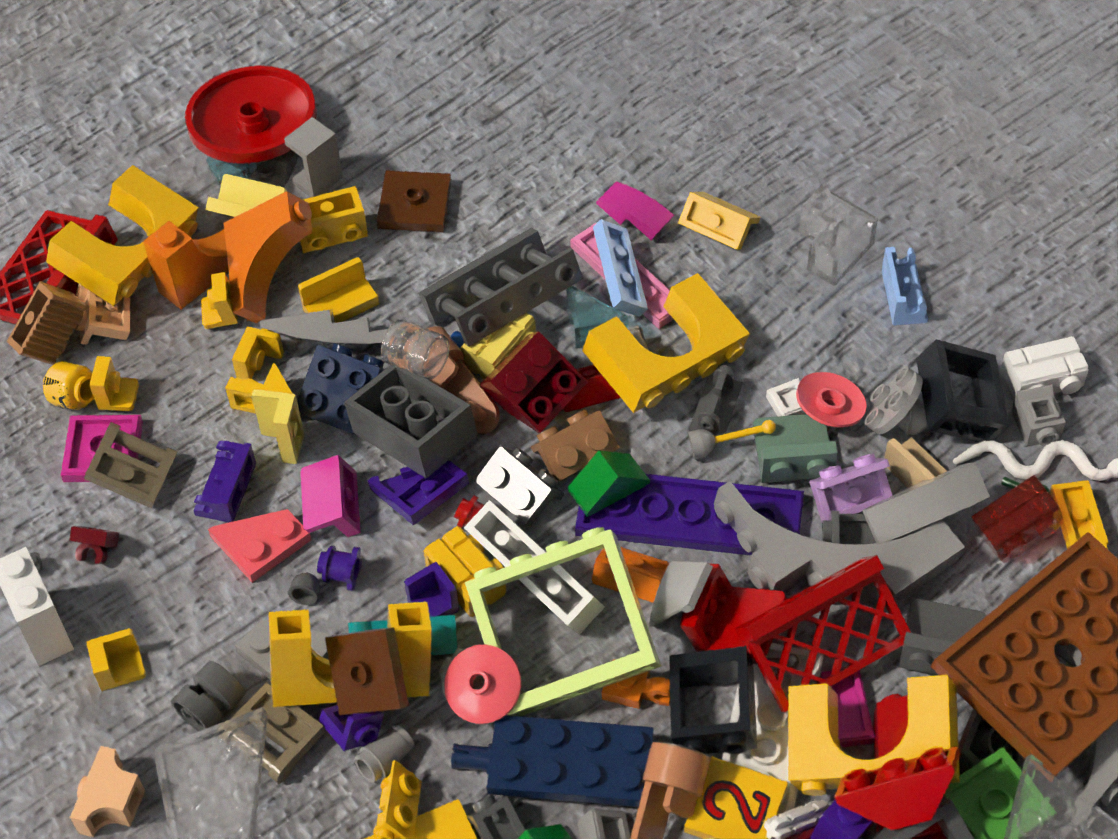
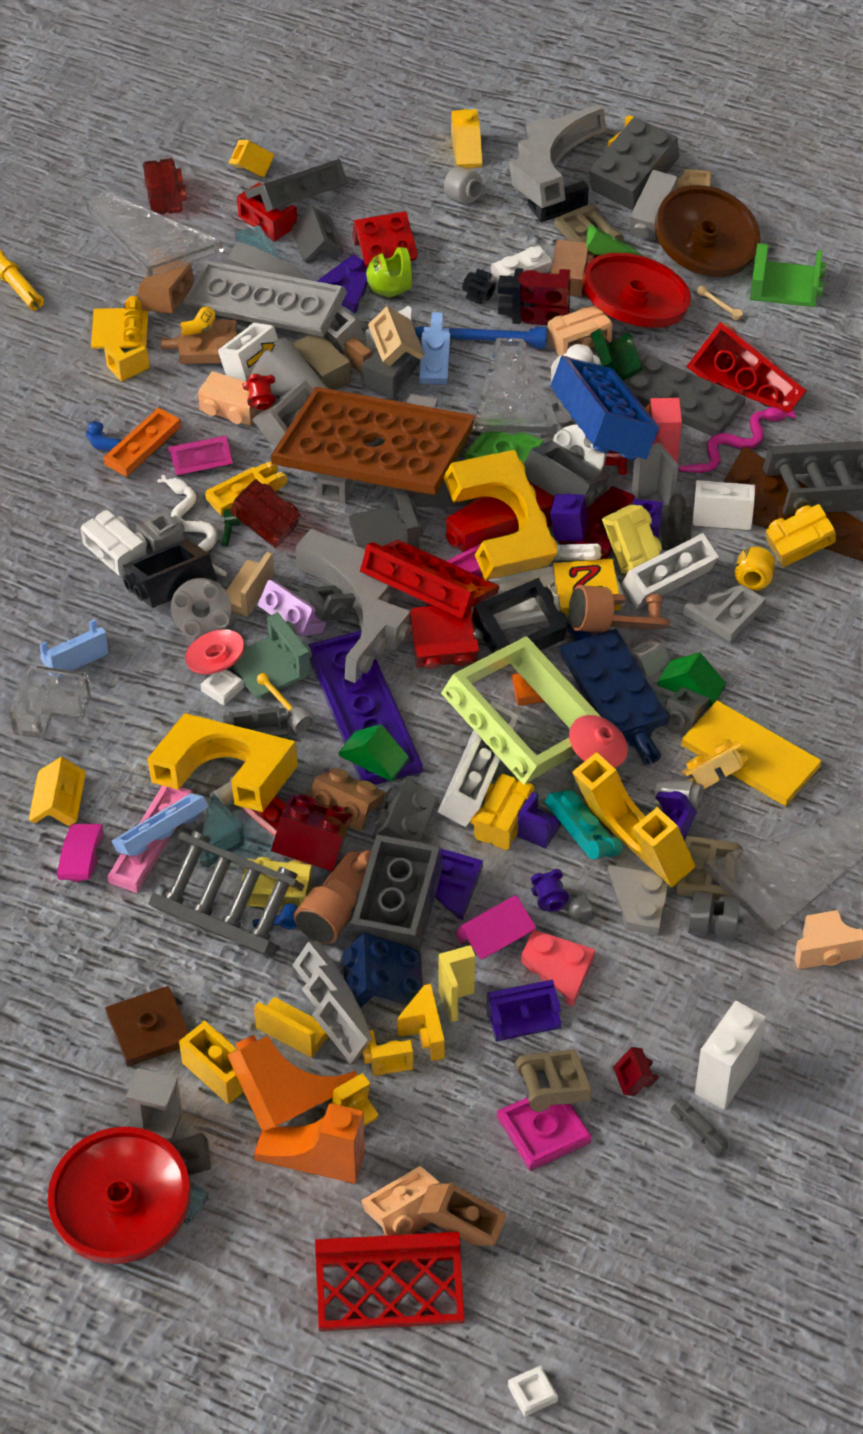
camera: 120 degrees left, 5 degrees down
yellow head [43,361,94,410] -> none
yellow arch [46,165,199,306] -> none
yellow panel [86,628,146,691] -> none
yellow bracket [89,356,139,411] -> none
light yellow panel [205,174,287,217] -> none
reddish brown plate [325,627,409,715] -> none
clear wheel [381,319,449,380] -> none
red plate [453,495,484,529] -> none
orange slope [591,547,670,603] -> none
light grey slope [648,561,713,629] -> none
red slope [834,746,961,830] -> none
light grey slope [862,462,990,543] -> none

